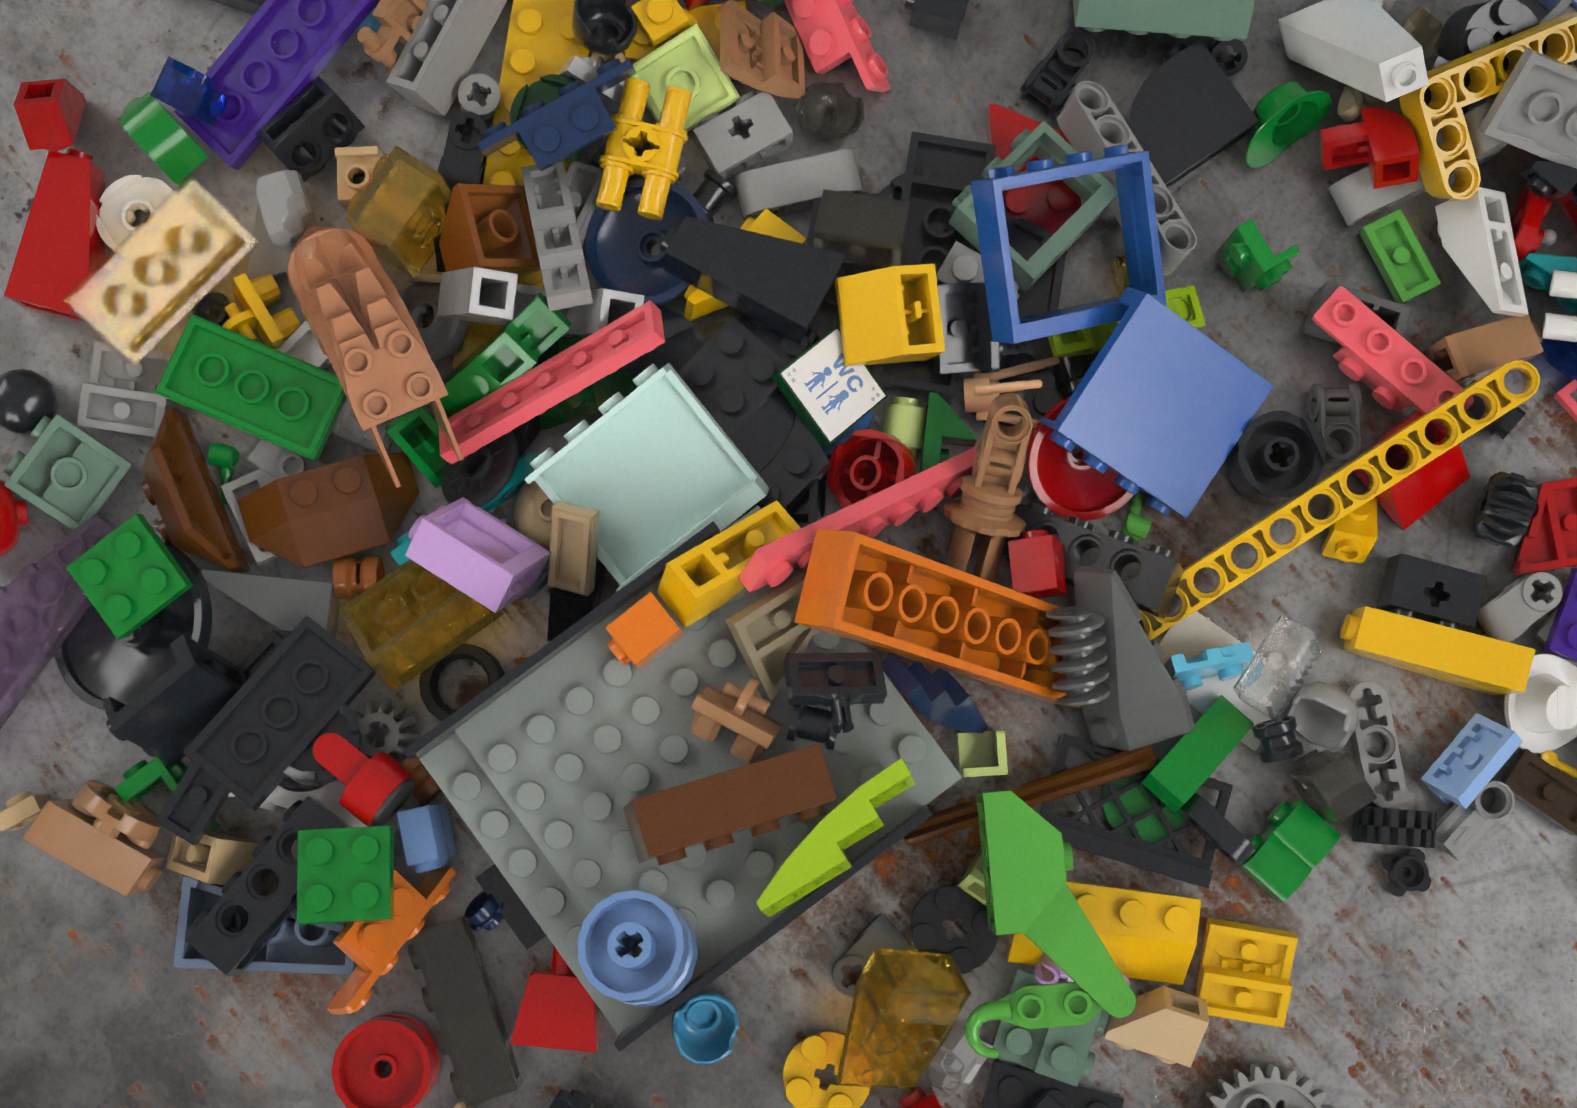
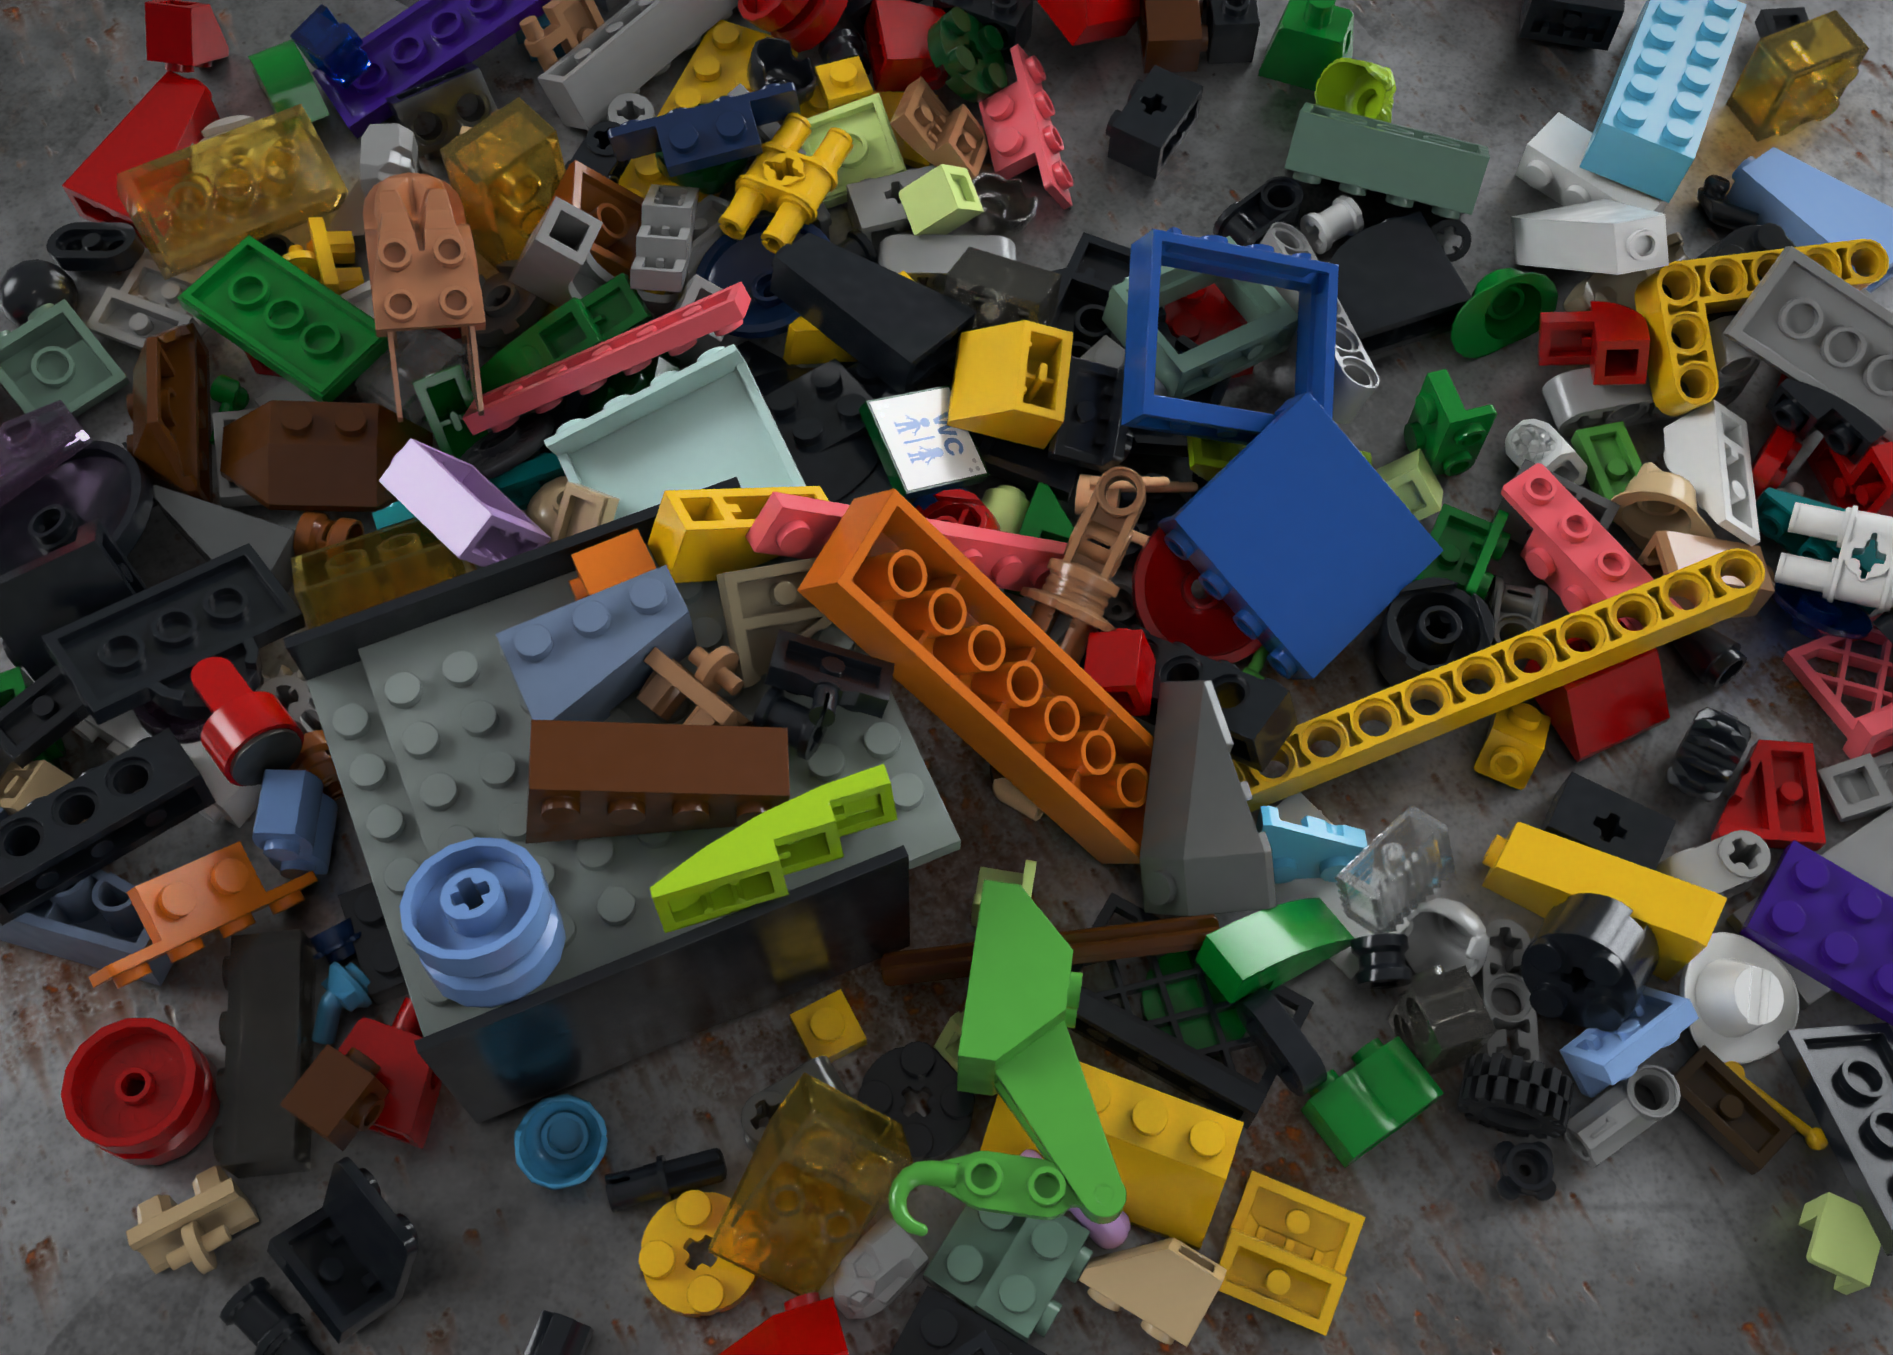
camera: 10 degrees right, 20 degrees down
green plate [66,514,194,639] -> none
green plate [297,825,394,925] -> none
dark blue slope [882,653,988,734] -> none
dark grey piece [1046,606,1110,706] -> none
none -> black plate [46,222,145,271]
none -> reddish brown brick [279,1044,389,1151]
none -> dark azure plate [312,961,372,1044]
none -> sand blue wedge [496,565,697,722]
none -> black axle [605,1148,727,1213]
none -> yellow plate [790,989,867,1063]
none -> yellowish green panel [899,164,984,236]
none -> white bush [1300,195,1364,254]
none -> yellowish green panel [1376,448,1443,521]
none -> green bracket [1411,503,1511,600]
none -> white rock [1505,419,1588,485]
none -> black brick [1521,893,1659,1032]
none -> tan piece [1611,462,1717,551]

